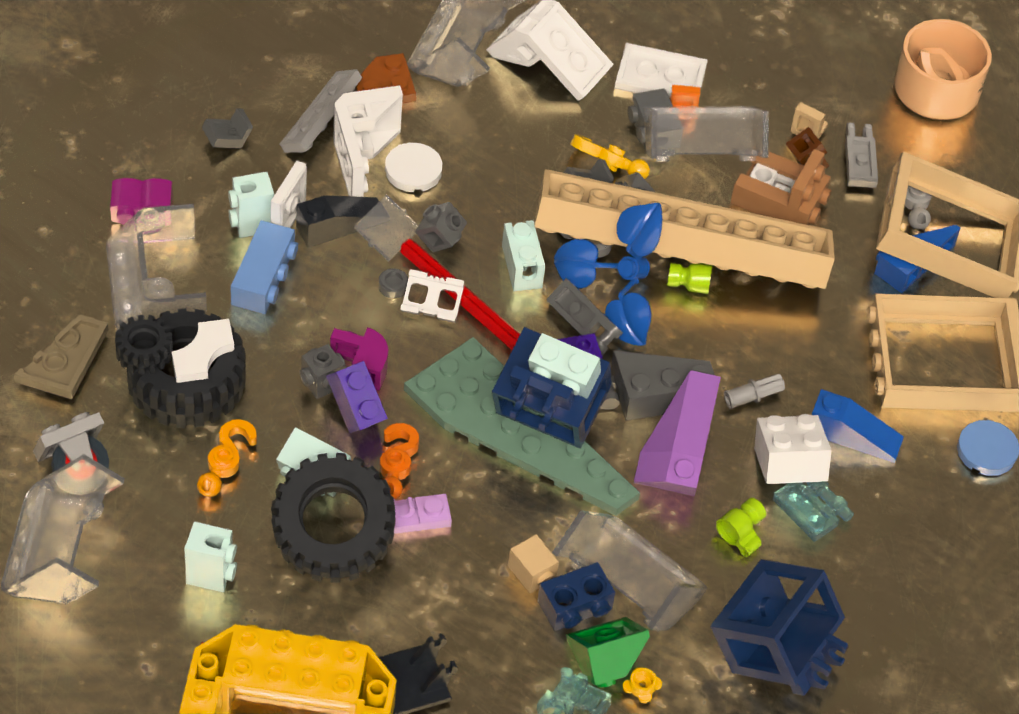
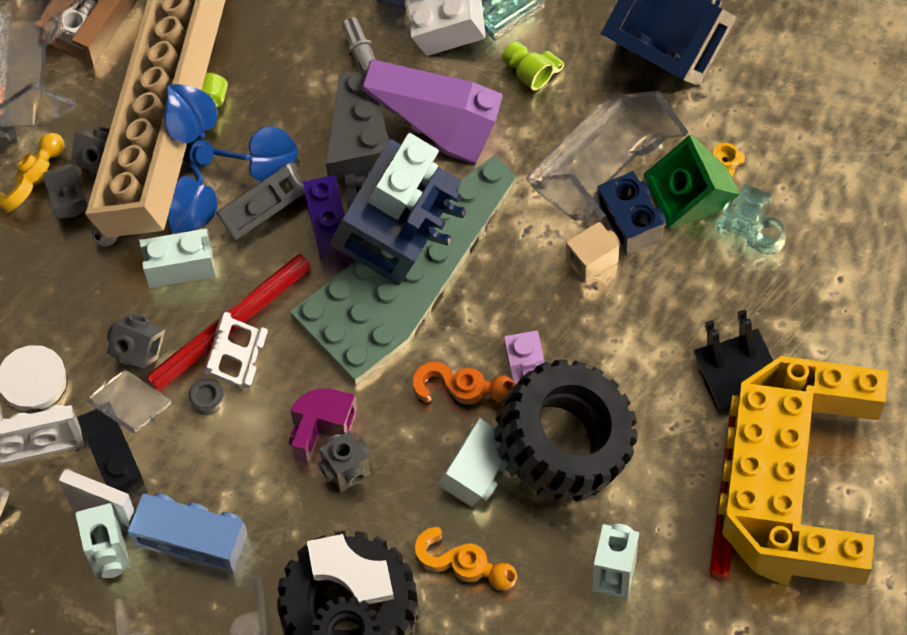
camera: 80 degrees left, 10 degrees up
dark purple brick [326,361,388,433] -> none

